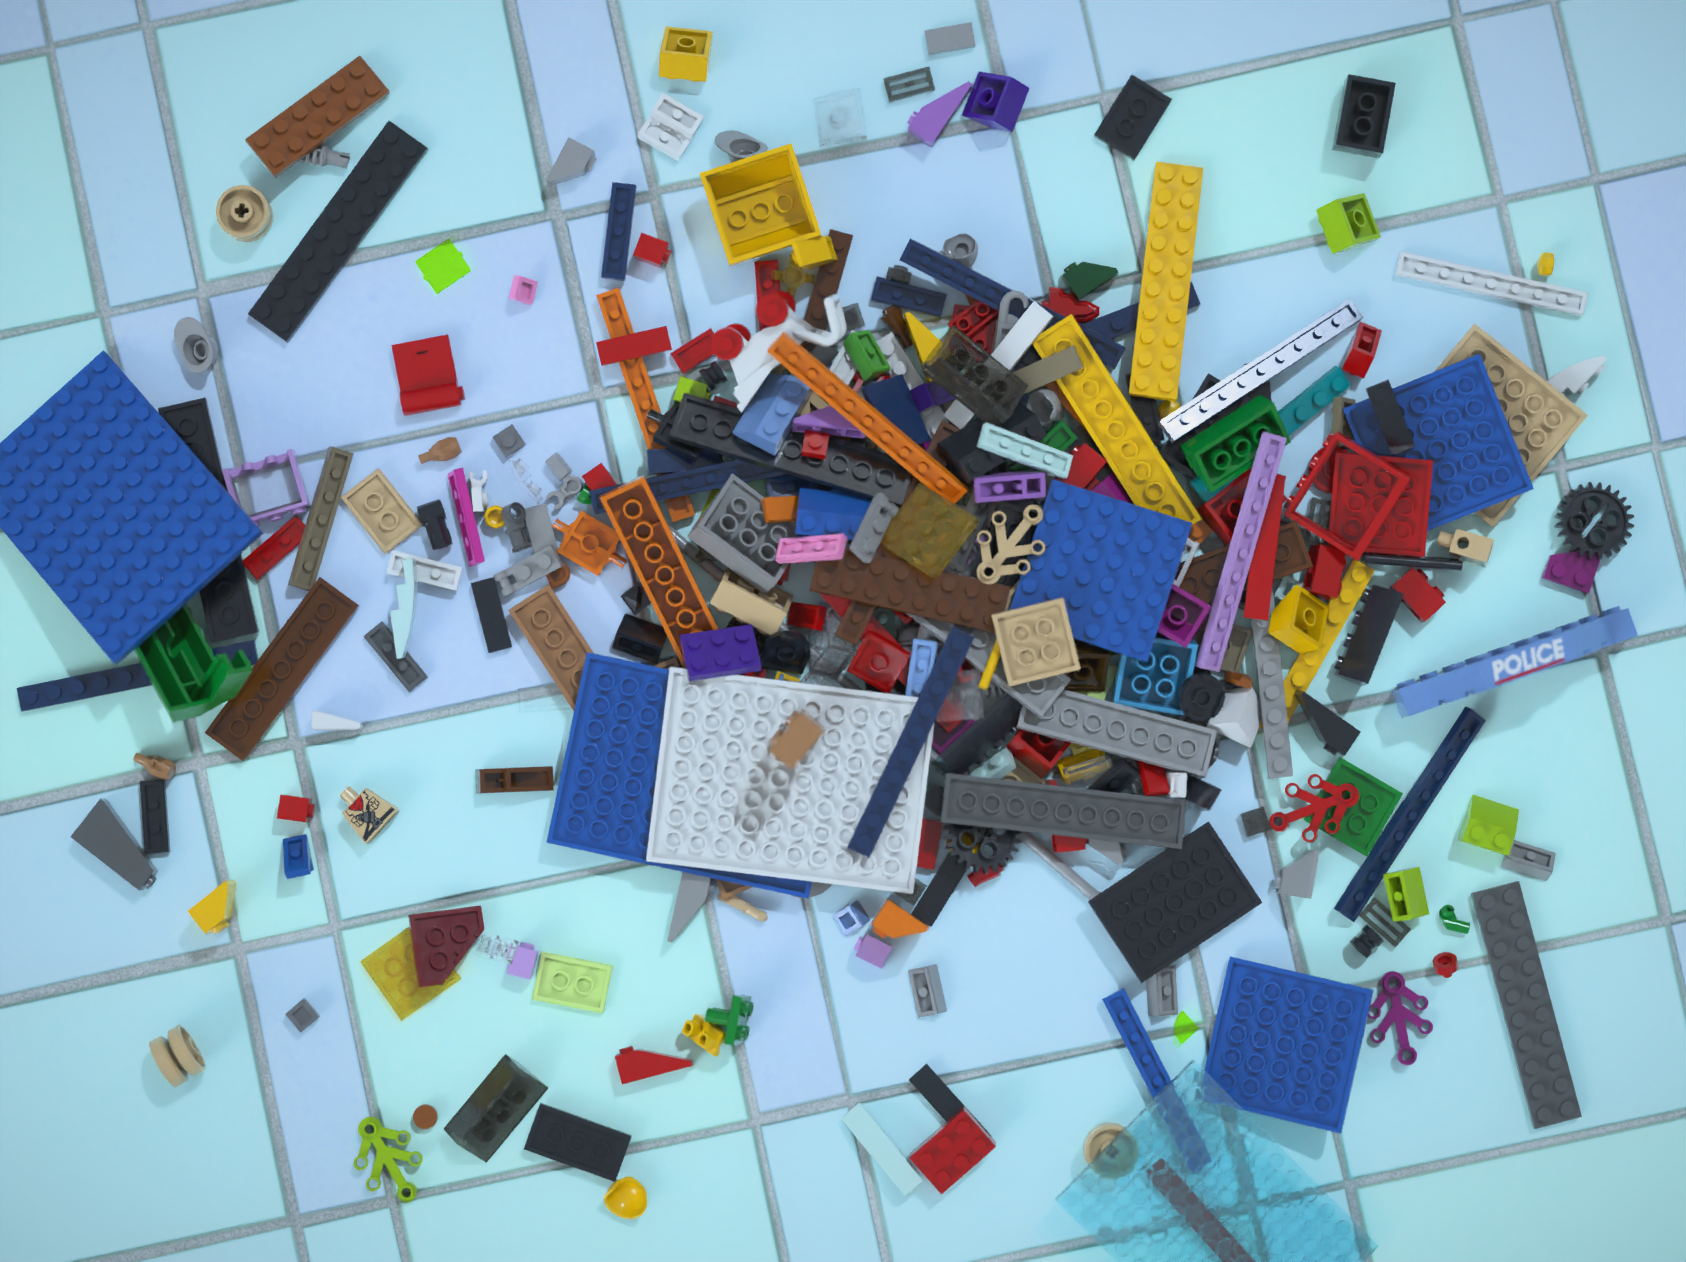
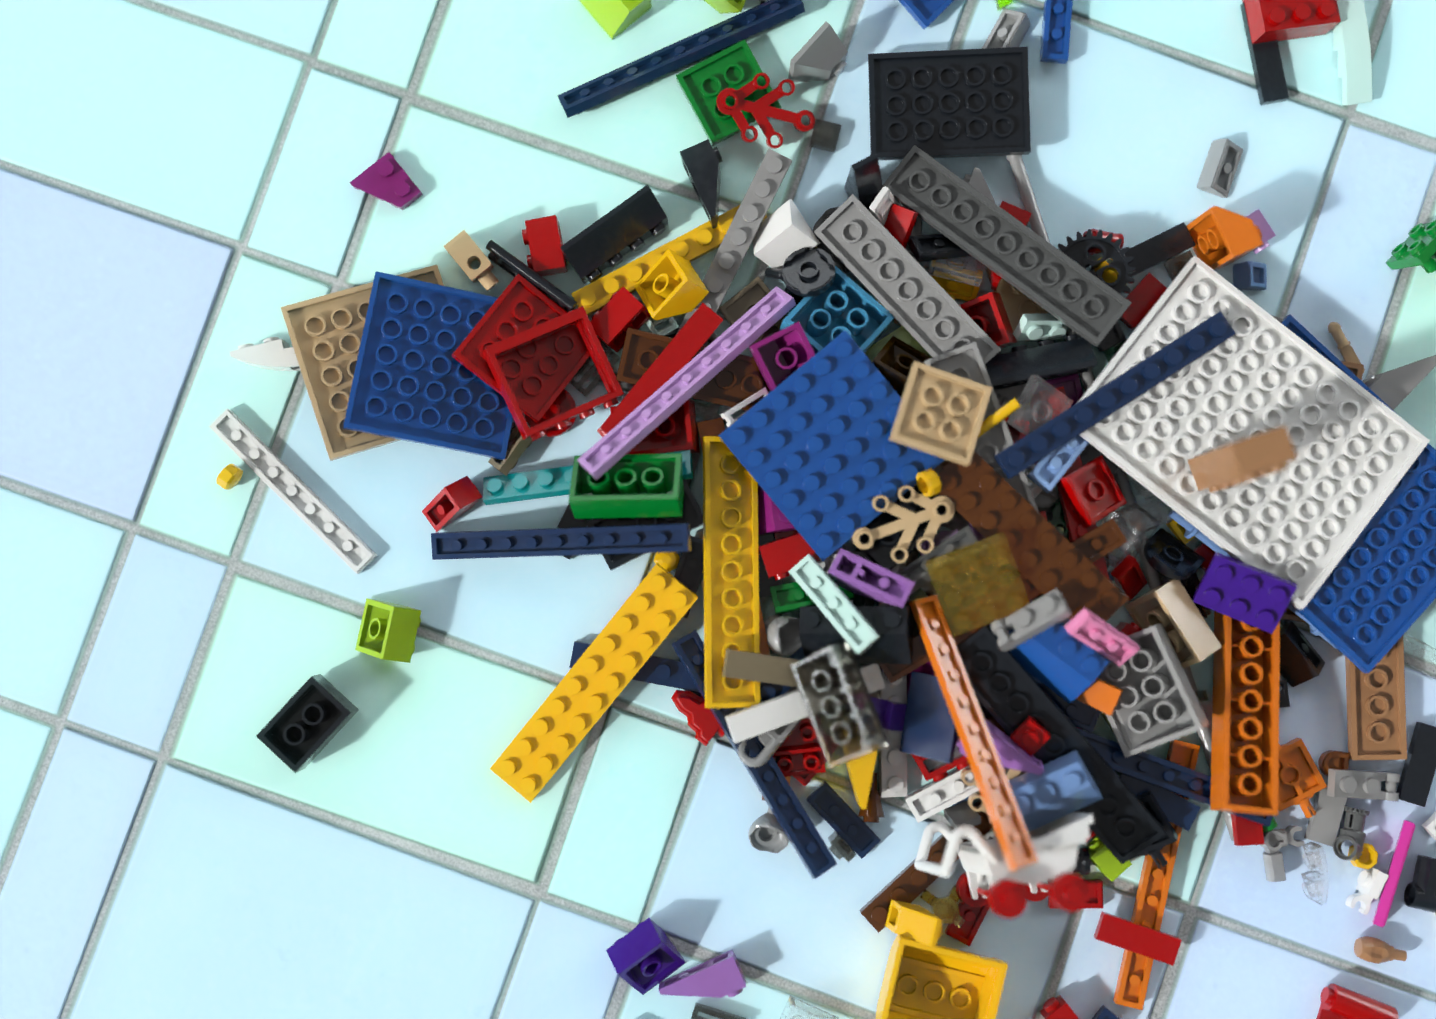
camera: 145 degrees left, 0 degrees up
flat silver plate [492,424,526,458] -> none
clear smoke plate [842,303,865,332] -> none
bright green slope [843,330,891,381] -> none
dark green slope [1061,262,1119,301] -> none
black tile [1094,74,1172,161] -> none
dark orange tile [1223,670,1253,689] -> none
black slope [1366,379,1415,456] -> none
medium blue brick [1392,606,1638,718] -> none
black gear [1555,482,1634,560] -> none
none -> yellow tile [916,469,941,497]

